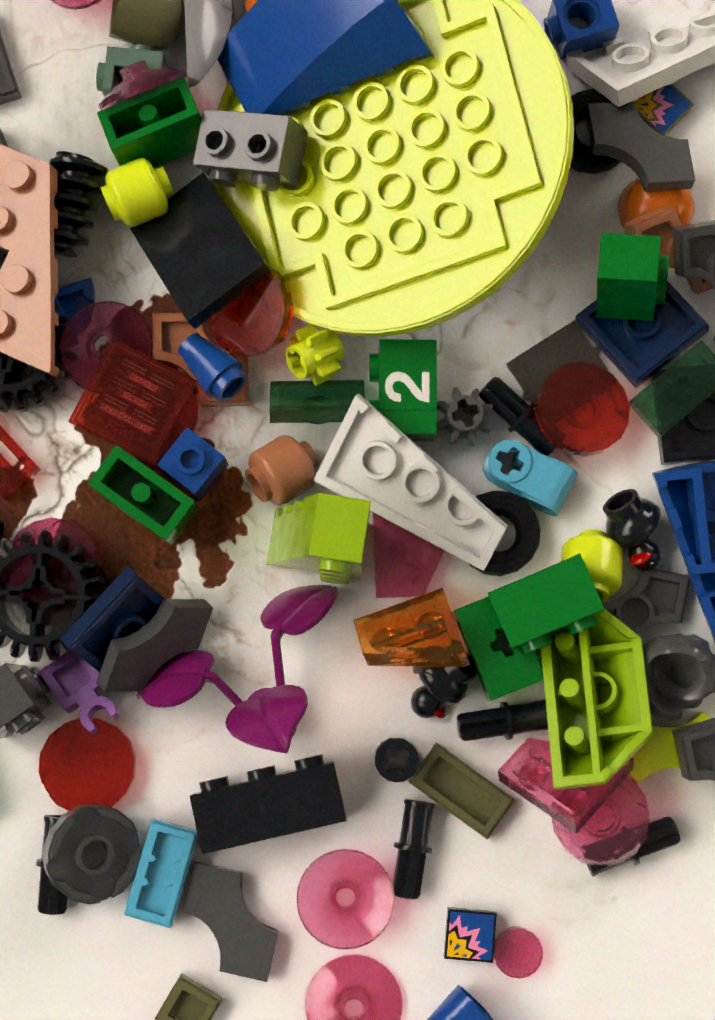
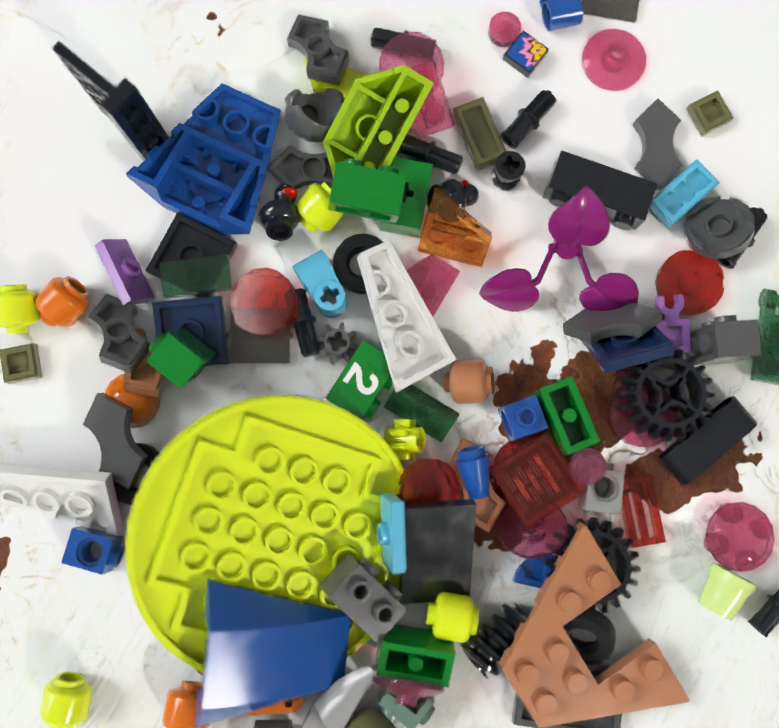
camera: 150 degrees left, 0 degrees up
lime wedge [267,493,371,585] -> none
clear pink dish [296,849,395,950] -> none
tile [635,84,694,136] -> none
none -> medium azure plate [377,493,406,574]
none -> clear pink tile [569,448,607,486]
none -> light grey brick [578,462,624,515]

